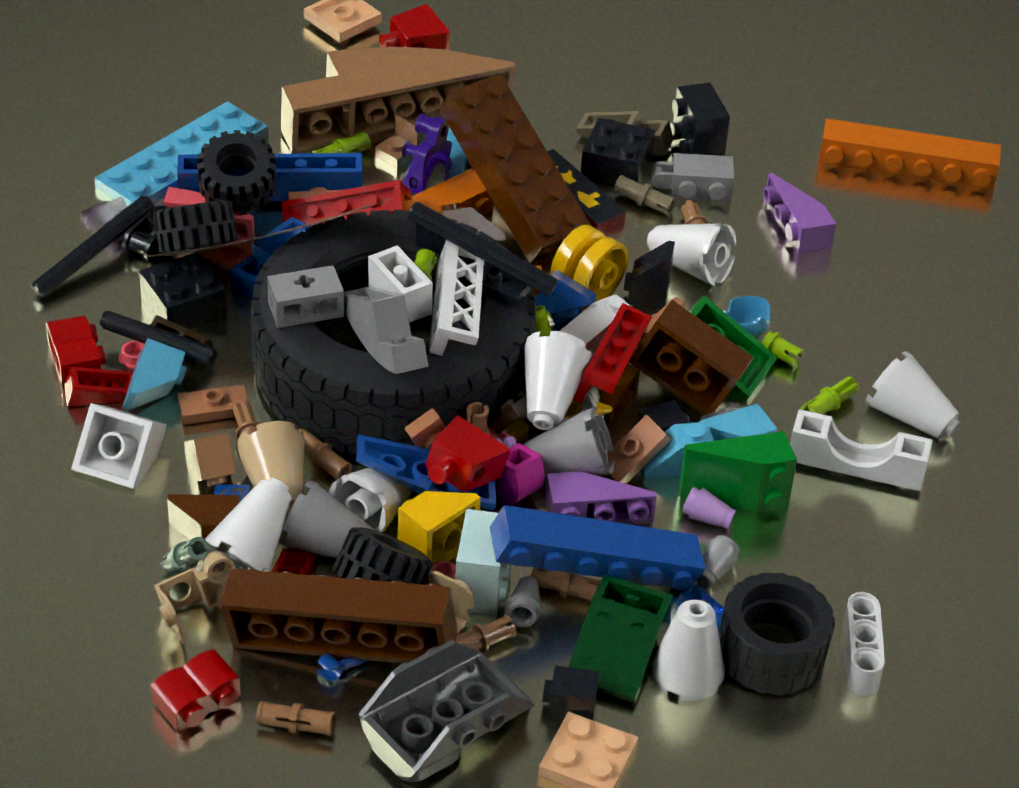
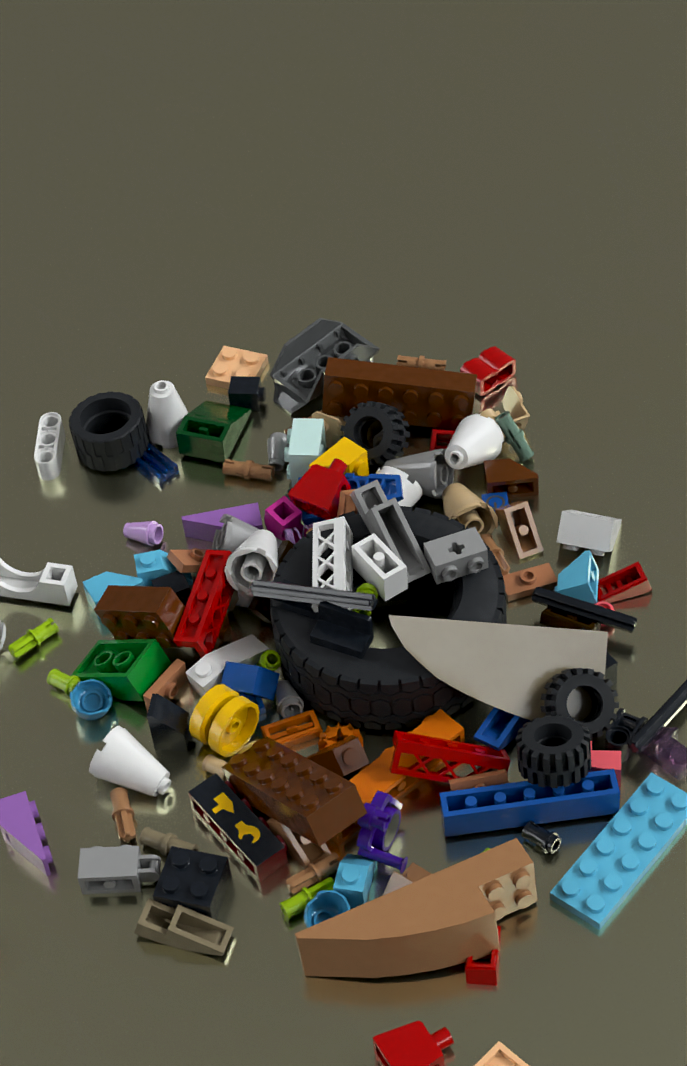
camera: 175 degrees left, 5 degrees up
red brick [46,315,106,383] -> none
blue brick [490,505,706,590] -> none
black brick [670,82,730,156] -> none
green slope [678,431,797,513] -> none
light grey cone [696,535,740,588] -> none

